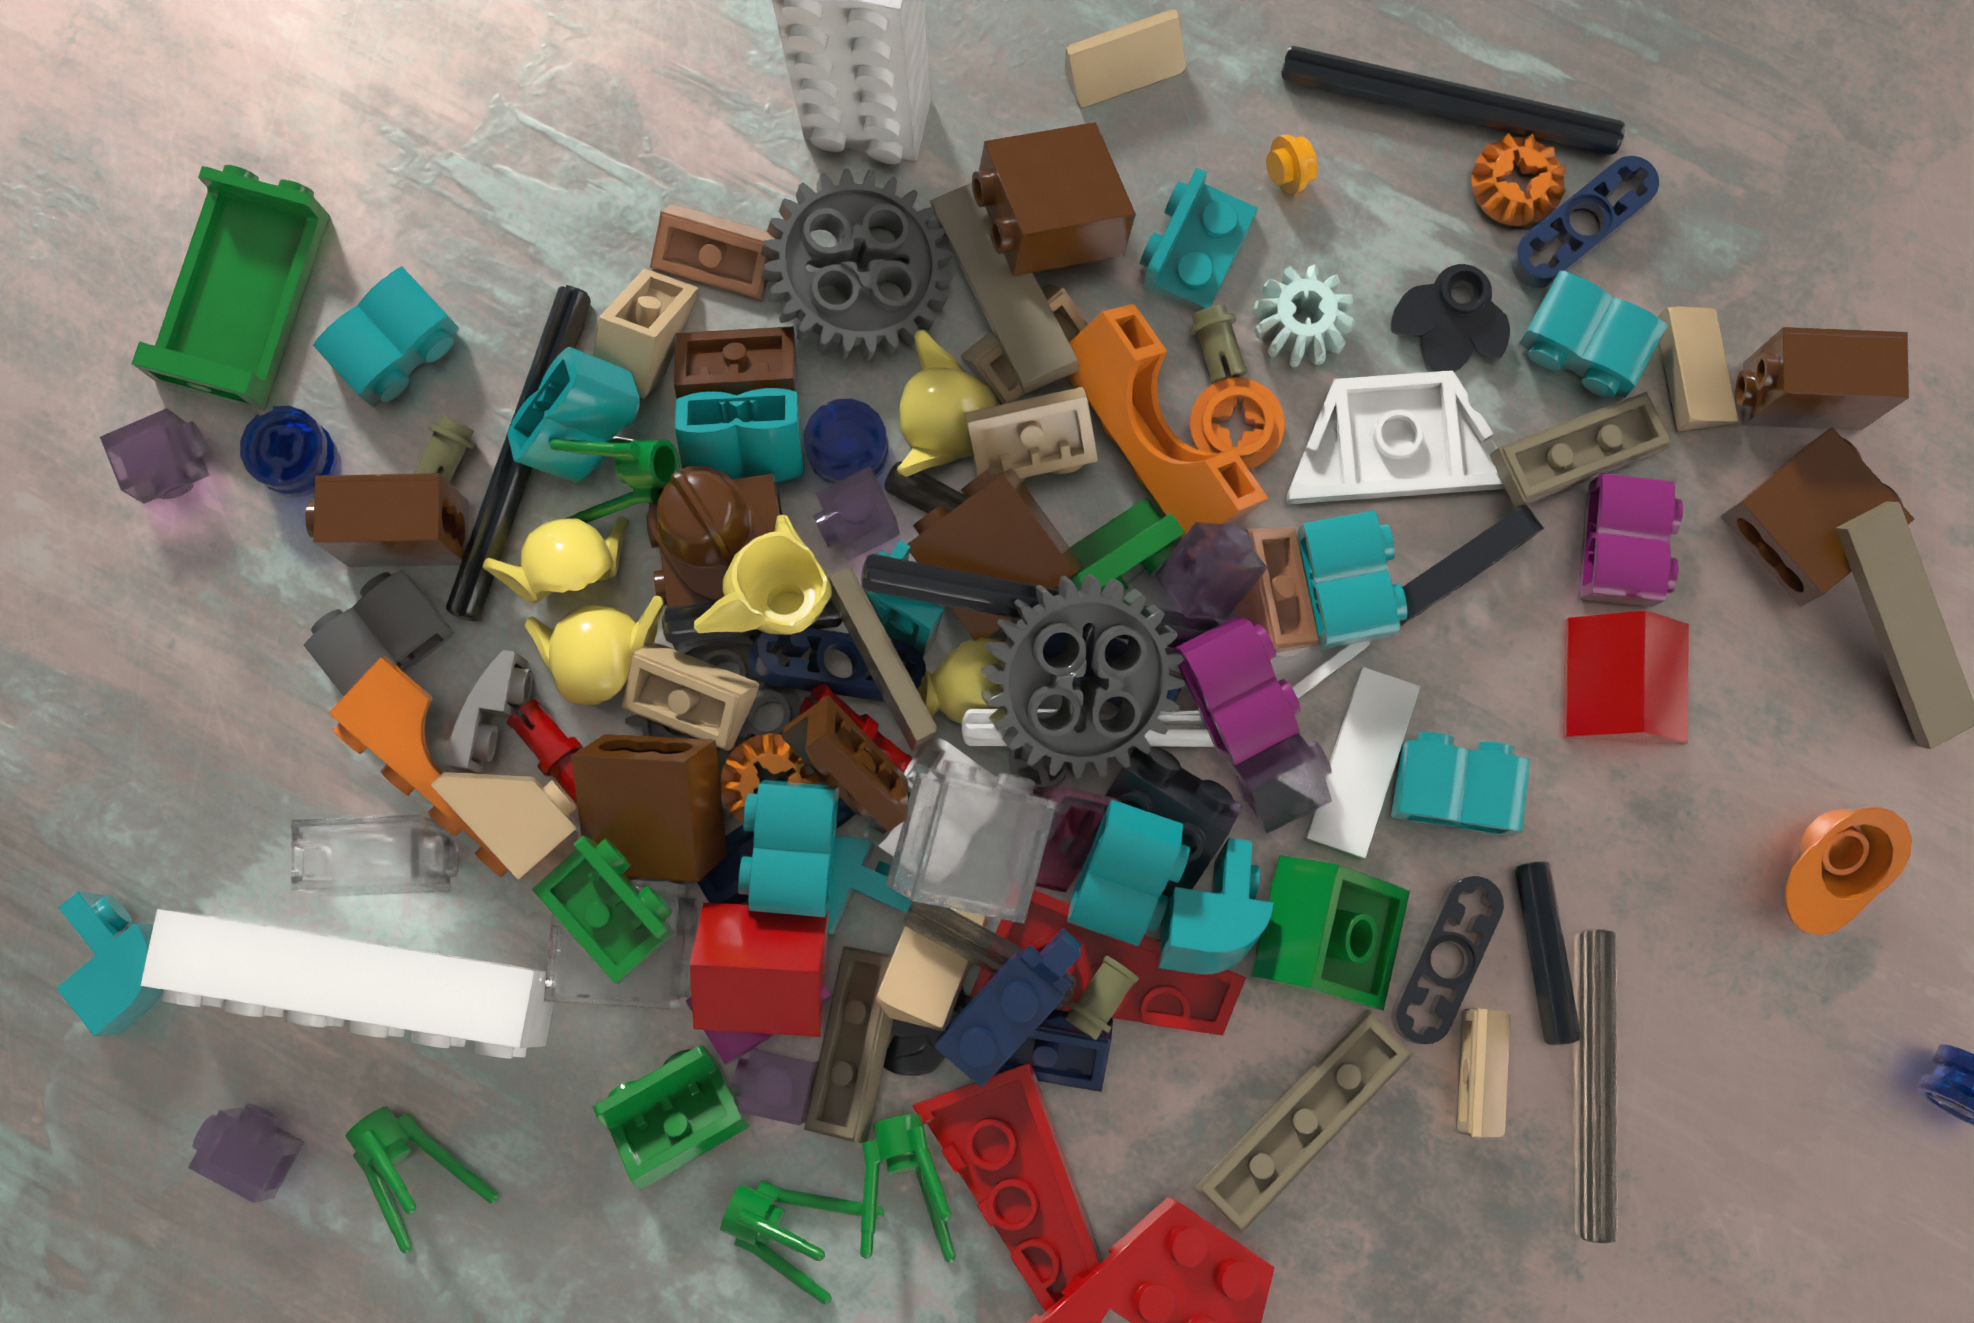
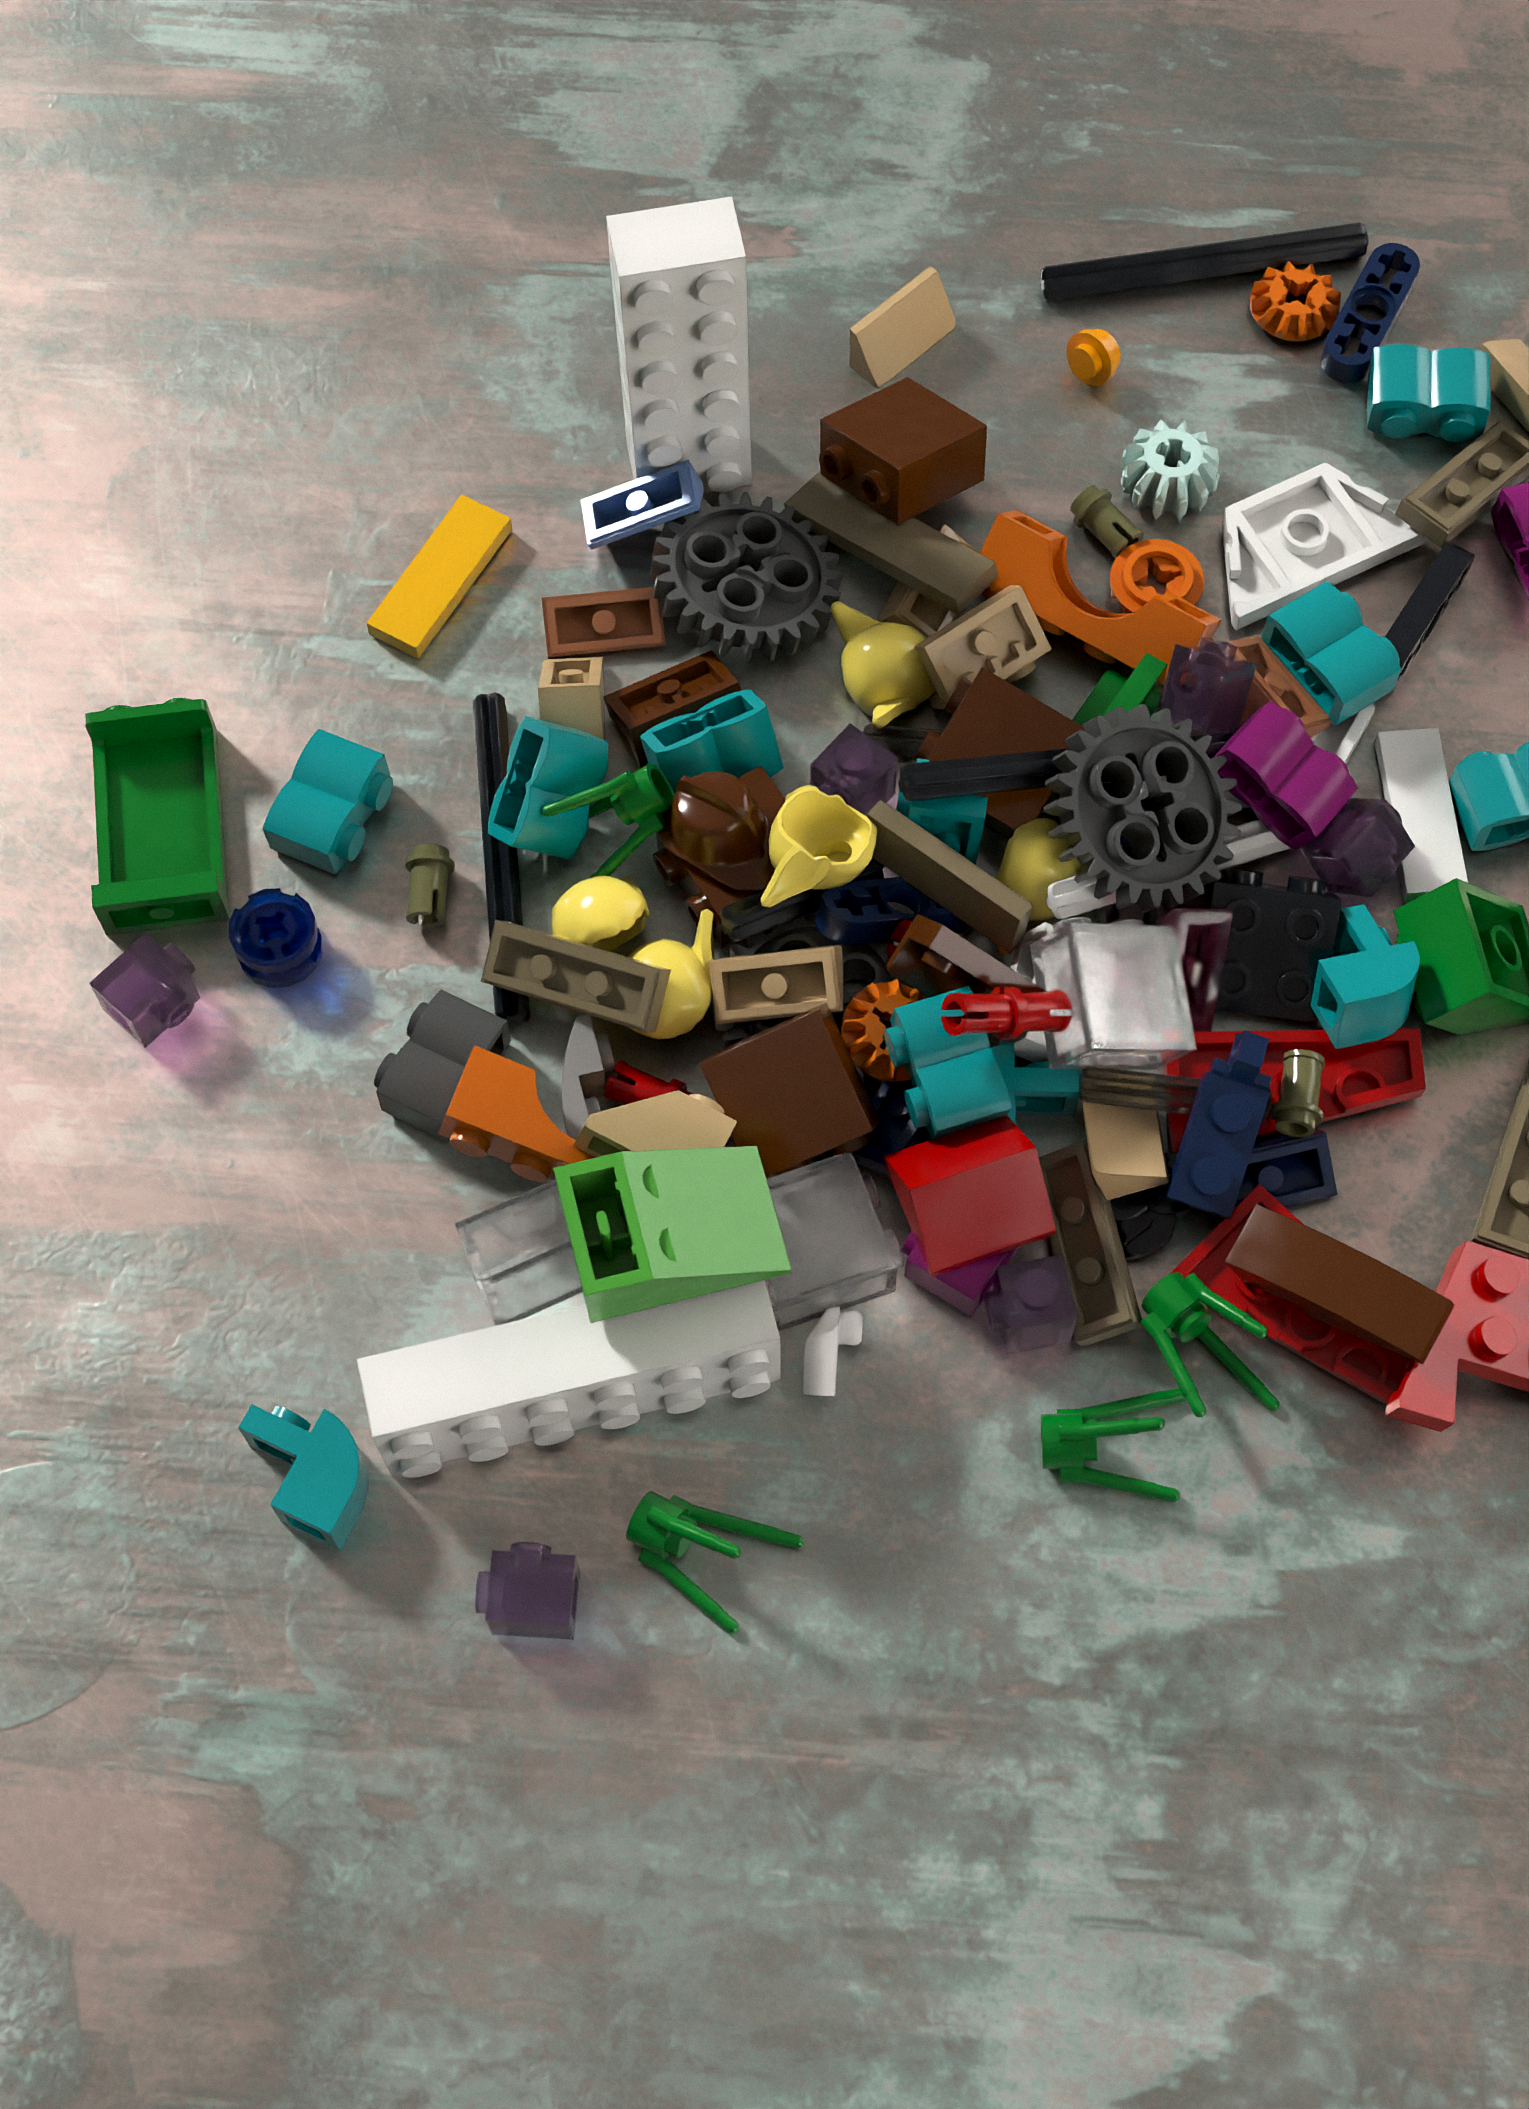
camera: 25 degrees left, 15 degrees down
reddish brown piece [305,473,469,567] -> none
green bracket [532,836,676,984] -> none
green bracket [593,1045,750,1190] -> none
clear blue wheel [804,398,889,490] -> none
teal brick [1067,800,1190,946] -> none
teal bracket [1139,168,1258,312] -> none
black plate [1390,264,1510,373] -> none
none -> yellow tile [366,494,512,659]
none -> dark tan tile [480,920,671,1032]
none -> bright green slope [553,1146,792,1323]
none -> medium blue slope [581,460,704,550]
none -> white arm [802,1306,863,1396]
none -> red pin [941,987,1071,1039]
none -> reddish brown slope [1225,1204,1455,1364]

